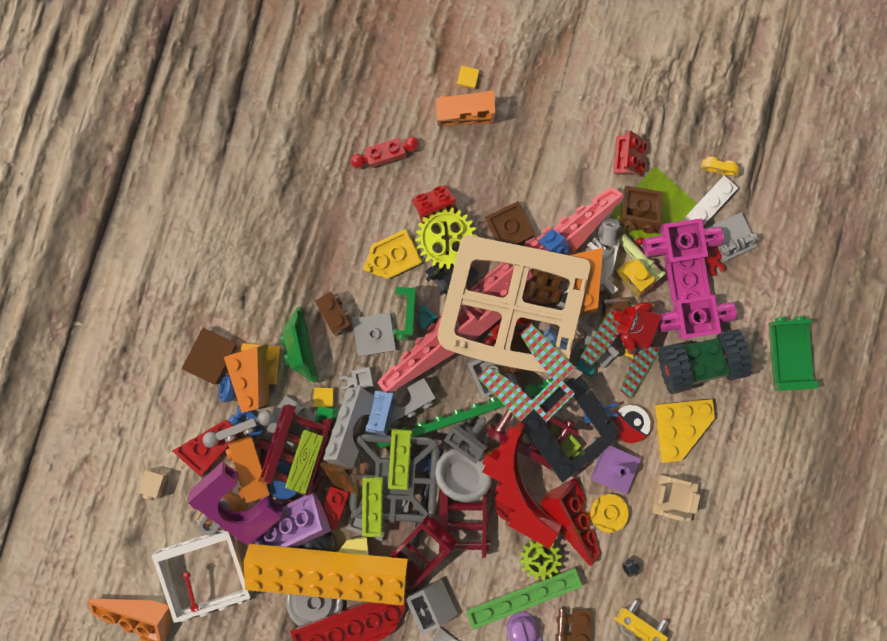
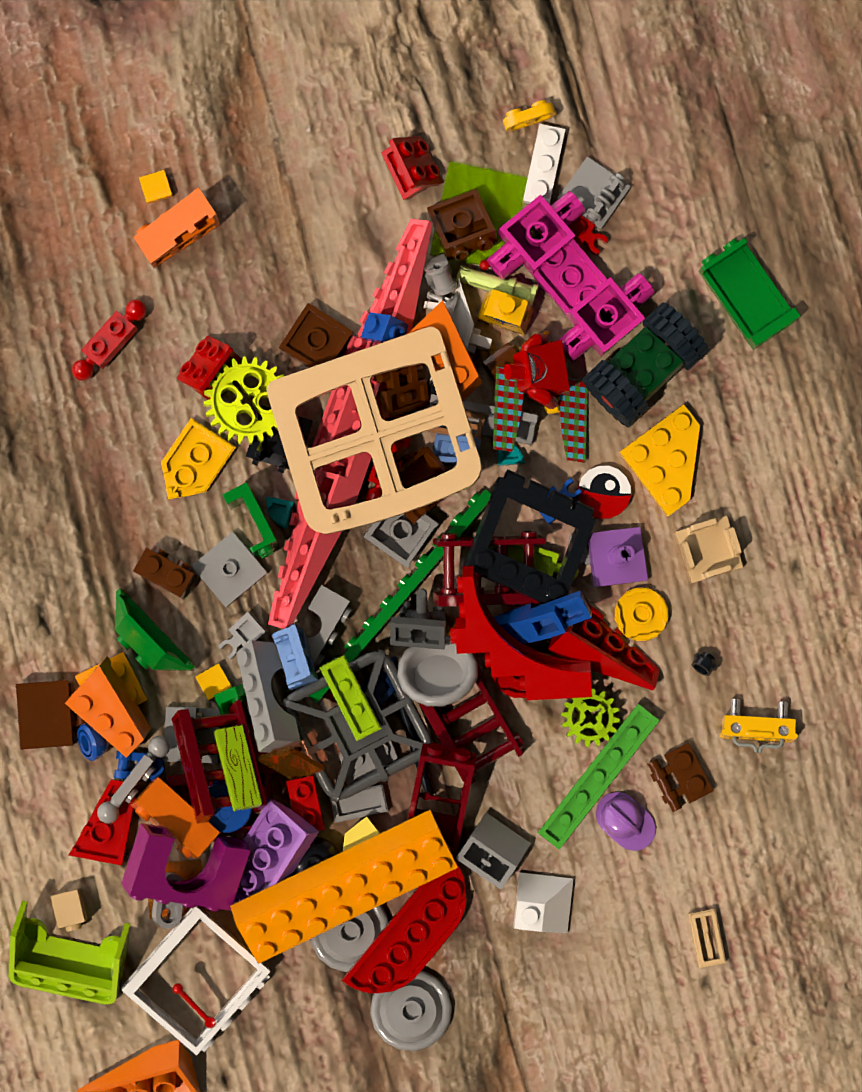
camera: 30 degrees left, 0 degrees up
lime tile [362,477,383,537] -> none
piece [477,324,575,422] -> none
none -> lime windscreen [9,900,130,1005]
none -> blue slope [494,590,592,644]

